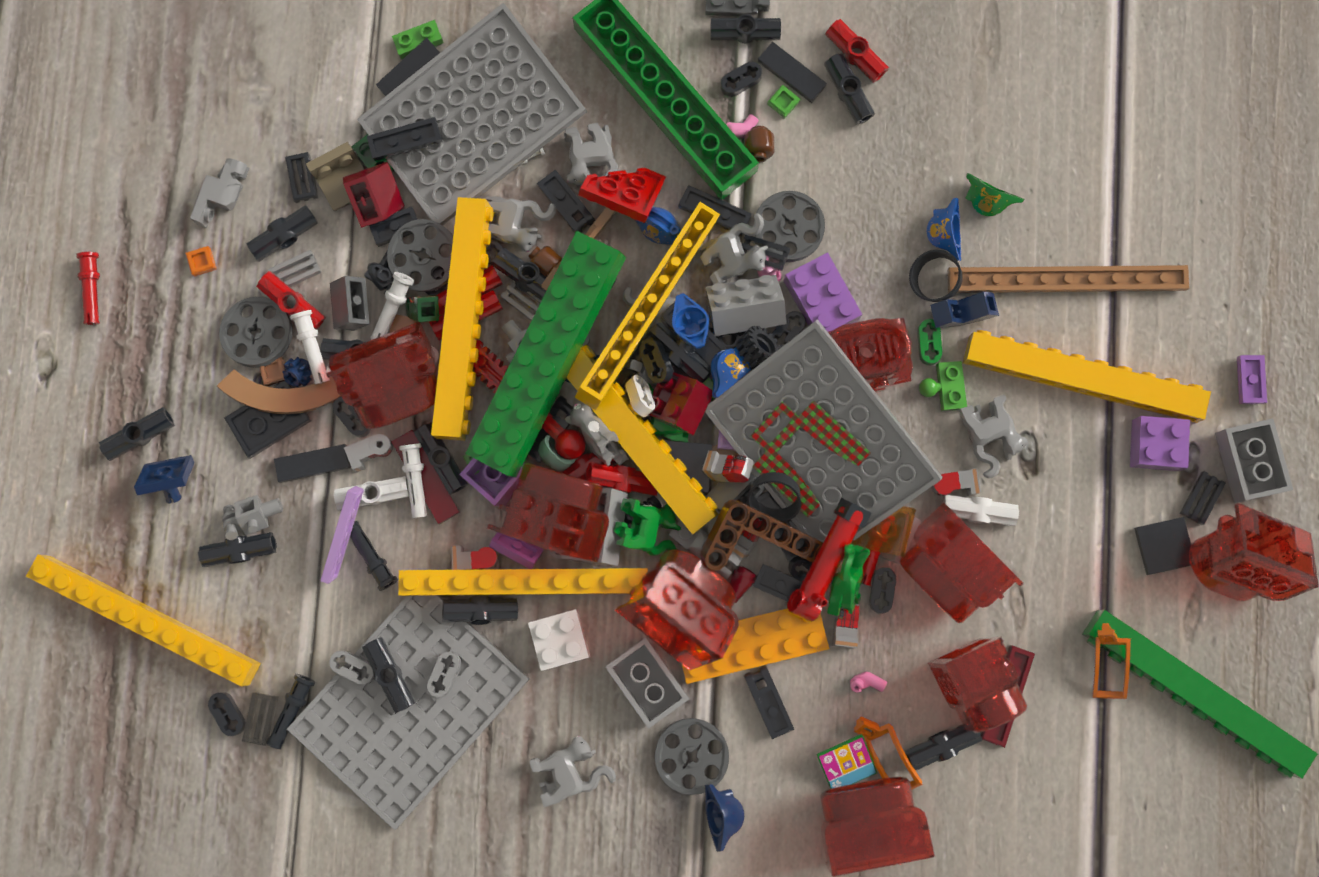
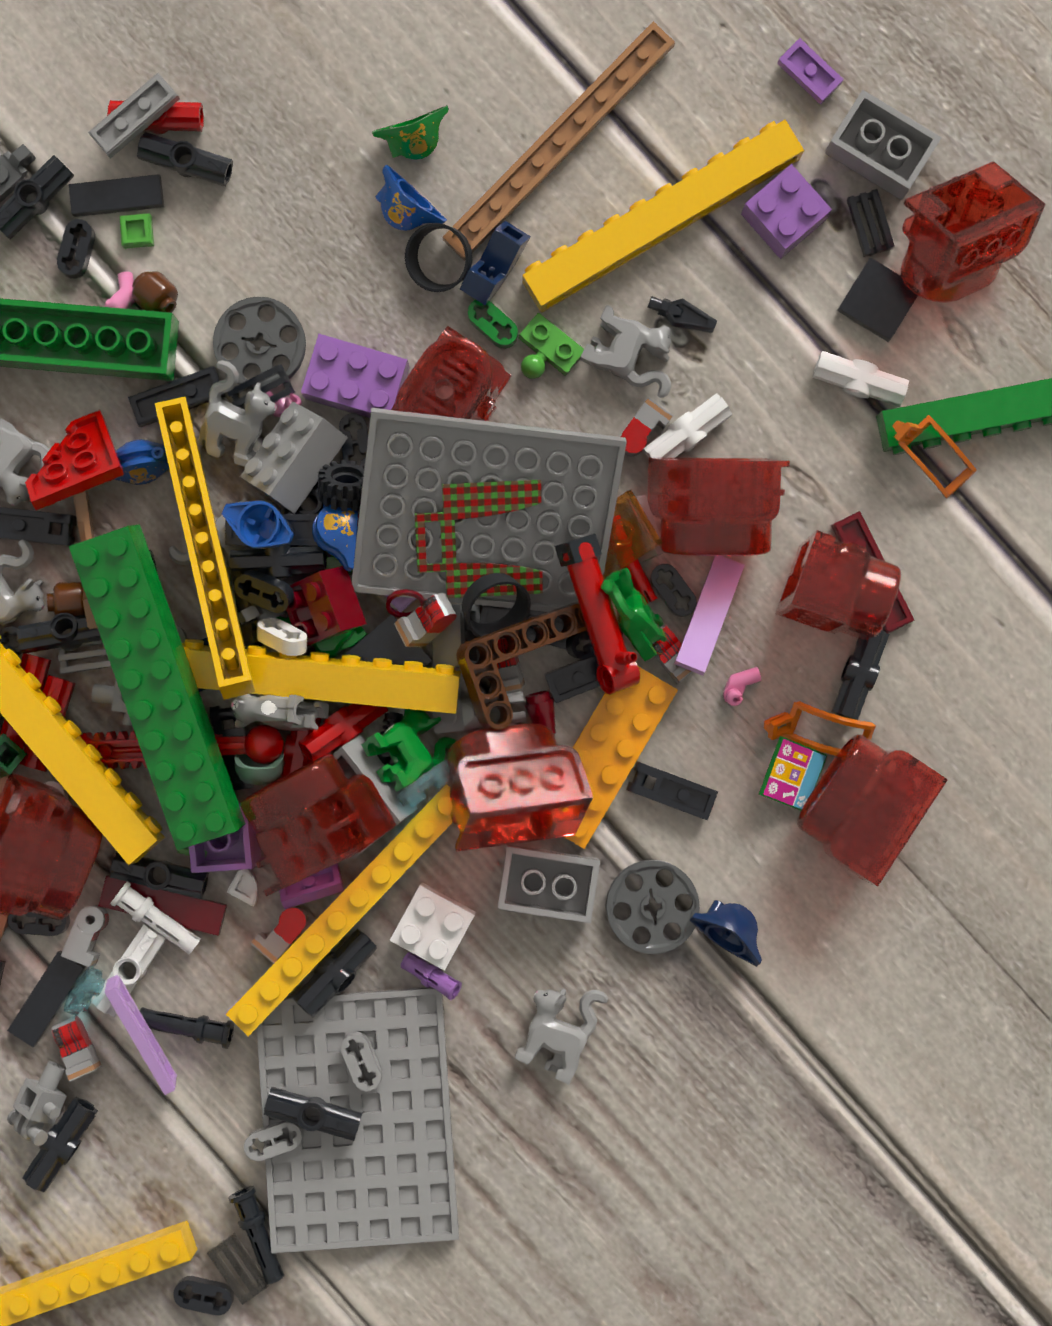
camera: 50 degrees left, 5 degrees up
none -> leg [52,1016,102,1082]
none -> clear light blue plate [64,966,105,1016]
none -> light grey tile [88,73,180,159]
none -> white tile [227,869,259,907]
none -> dark red piece [386,589,425,618]
none -> clear light blue plate [396,760,453,808]
none -> medium lavender pin [401,952,462,1000]
none -> black piece [647,296,717,333]
none -> lavender tile [674,554,745,676]
none -> white piece [812,351,909,407]

